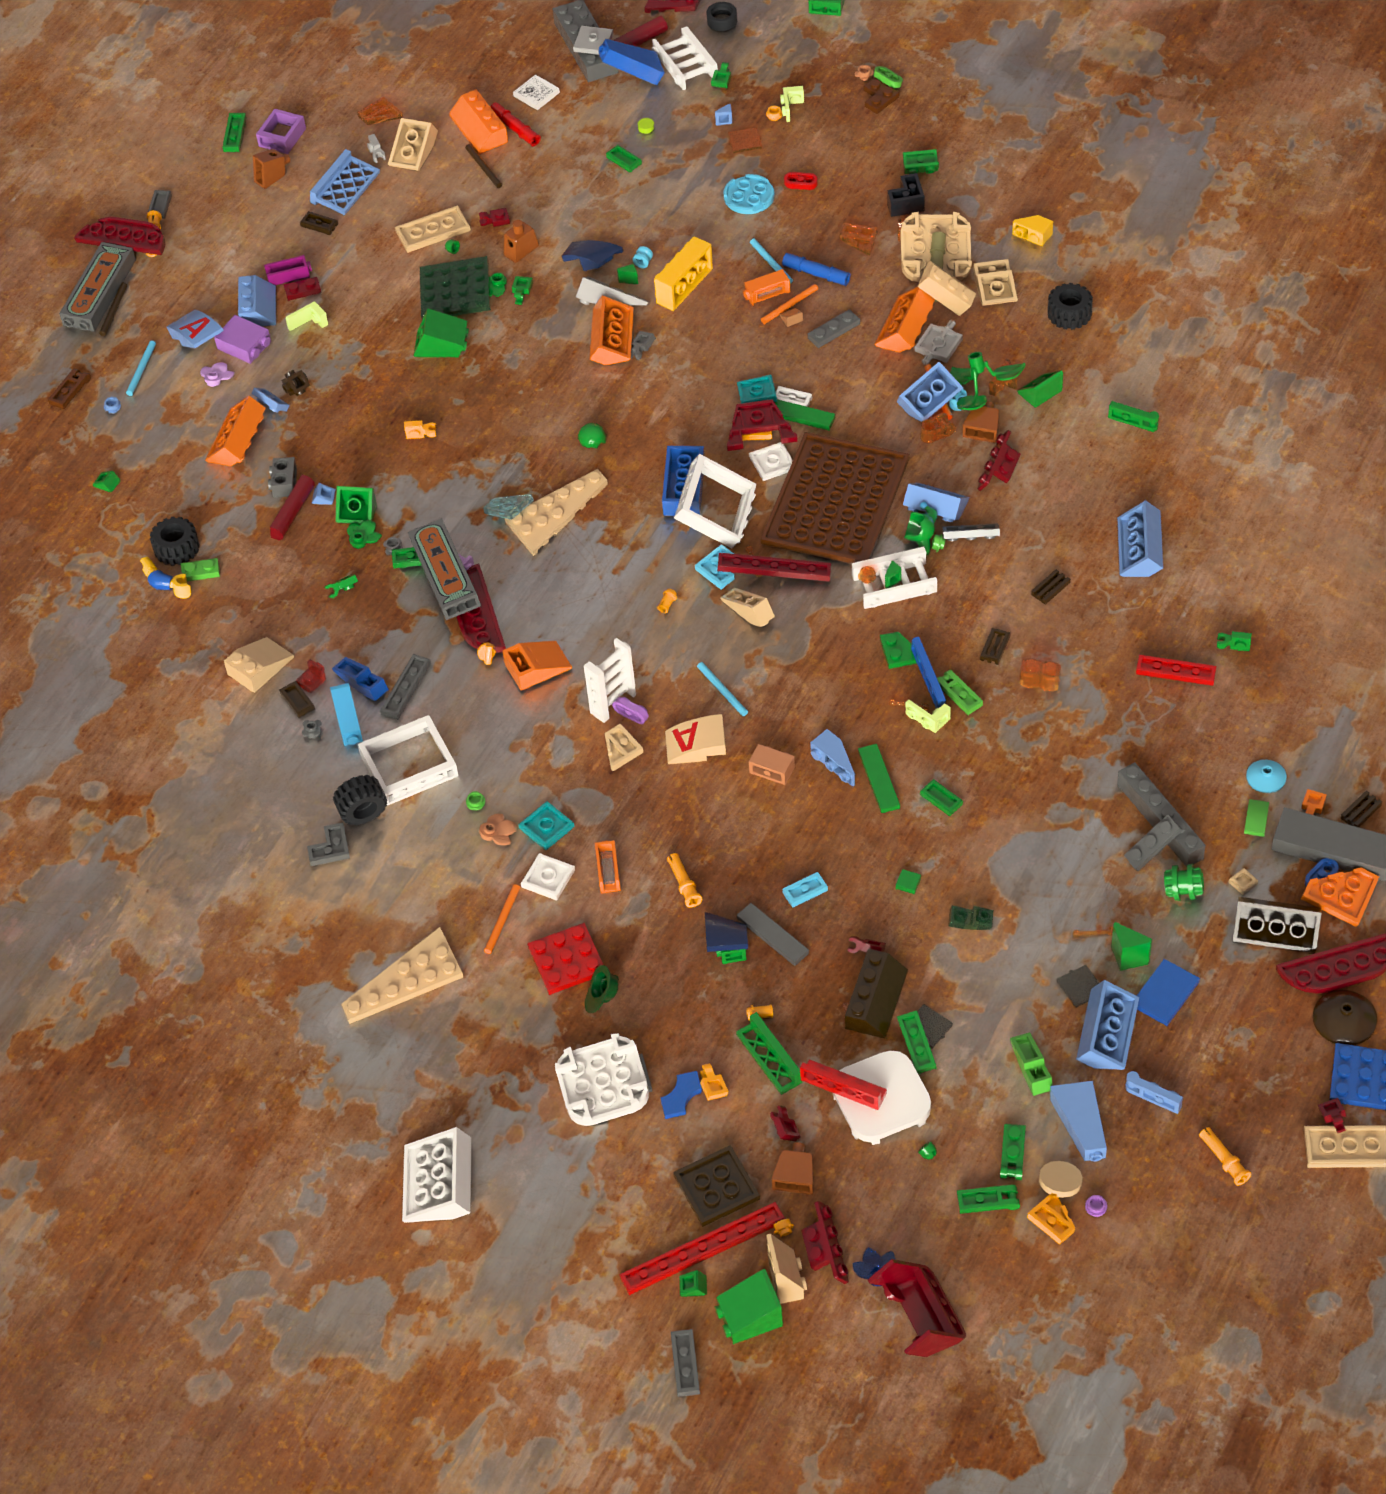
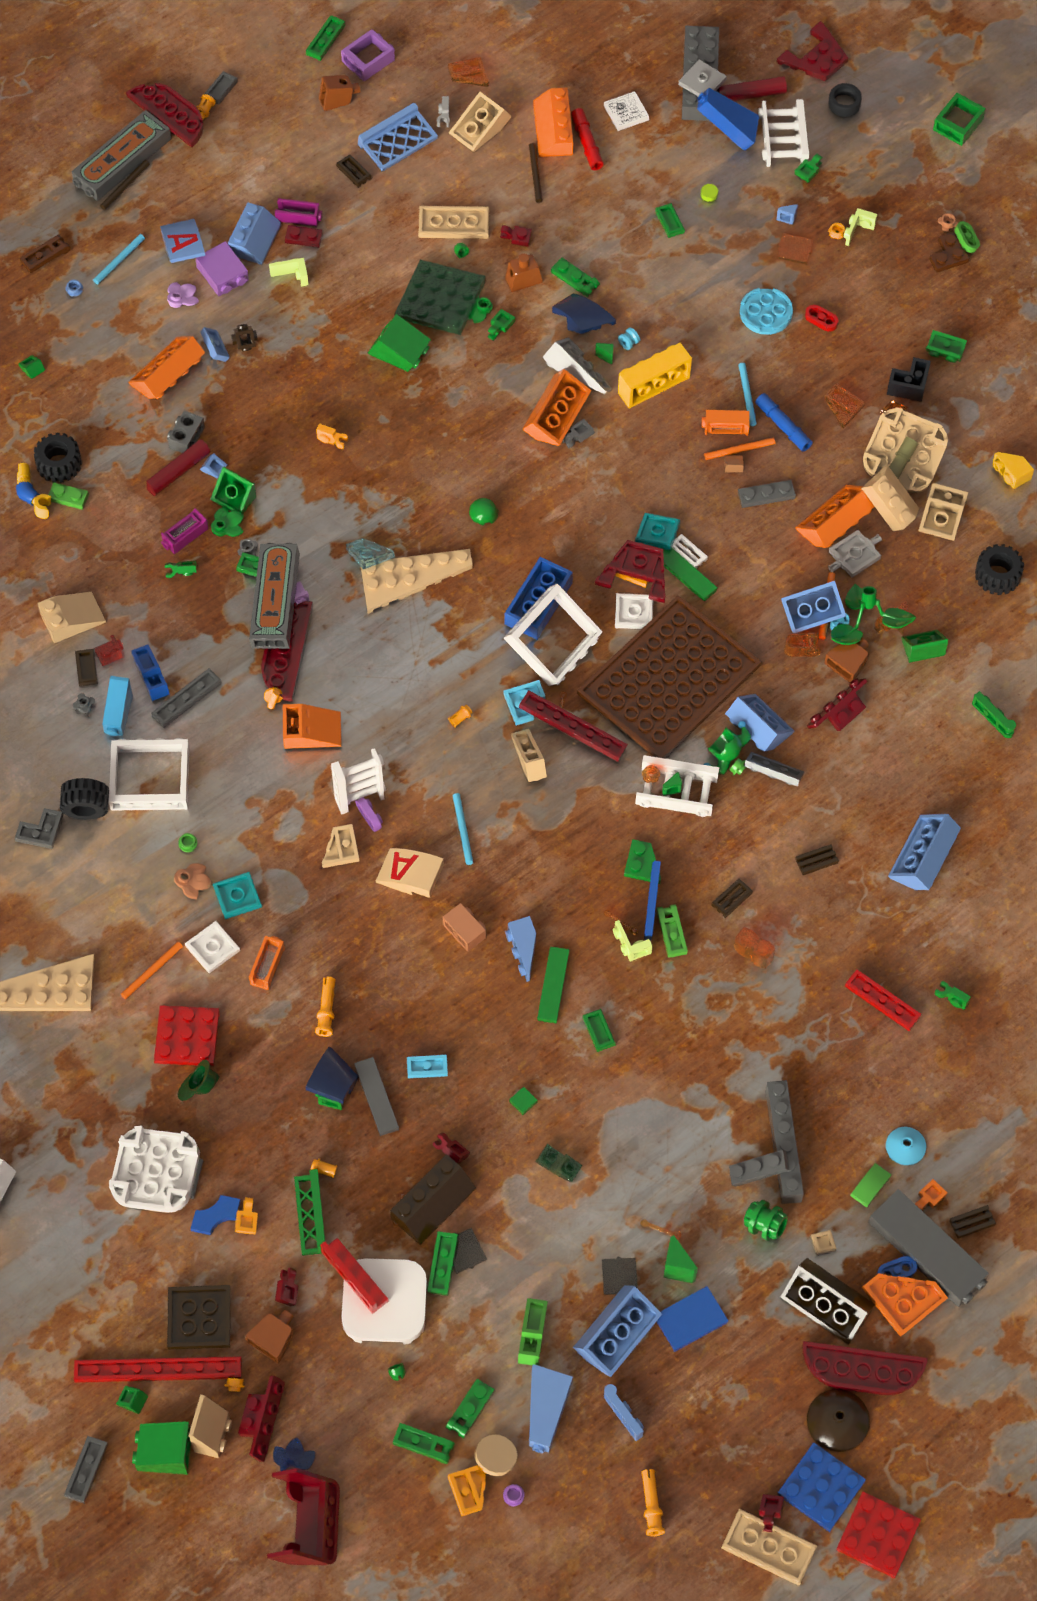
camera: 20 degrees right, 10 degrees up
none -> magenta window [161,508,208,554]
none -> green plate [551,257,600,297]

